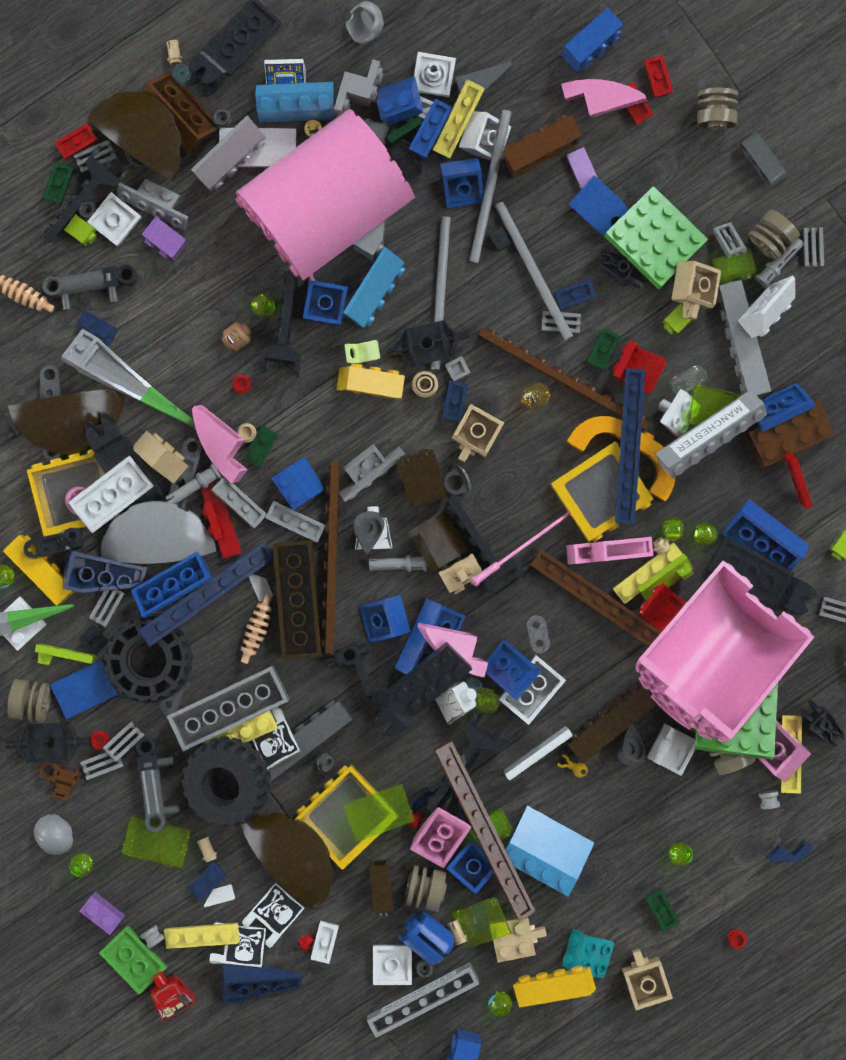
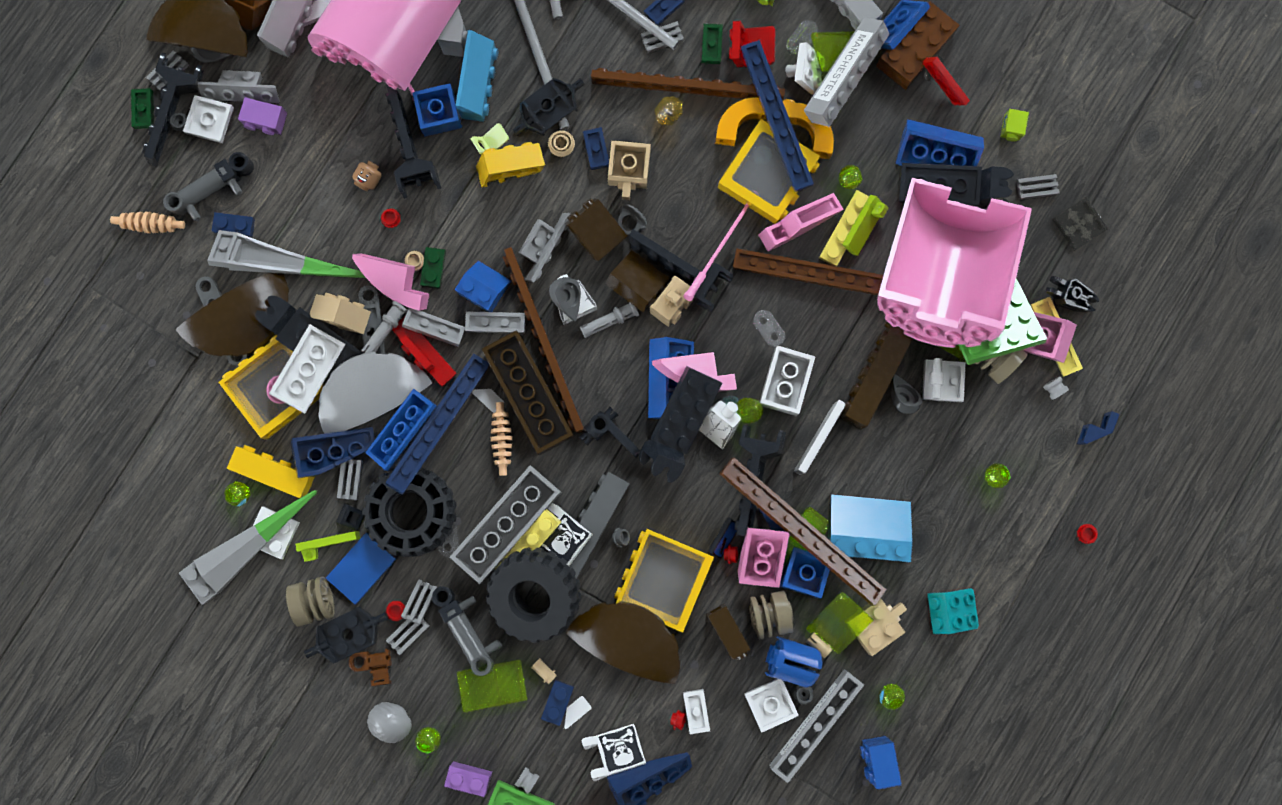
camera: 25 degrees left, 5 degrees down
black piece [24,528,84,559] -> none
red plate [55,123,98,160] -> none
lime brick [64,215,97,246] -> none
light yellow plate [164,923,240,949] -> none
flag [242,883,304,948] -> none
clear neon green piece [251,294,275,318] -> none
clear neon green piece [343,784,415,842] -> none
blue slope [359,595,411,643] -> none
light grey tile [445,356,470,381] -> none
blue tile [485,639,542,700] -> none
yellow brick [513,965,596,1008] -> none
yellow arm [557,754,588,778] -> none
tan hinge [621,949,673,1010] -> none
red bracket [639,583,687,632] -> none
dark green plate [645,888,680,932] -> none
tan plate [653,537,670,555] -> none
clear neon green piece [694,522,717,546] -> none

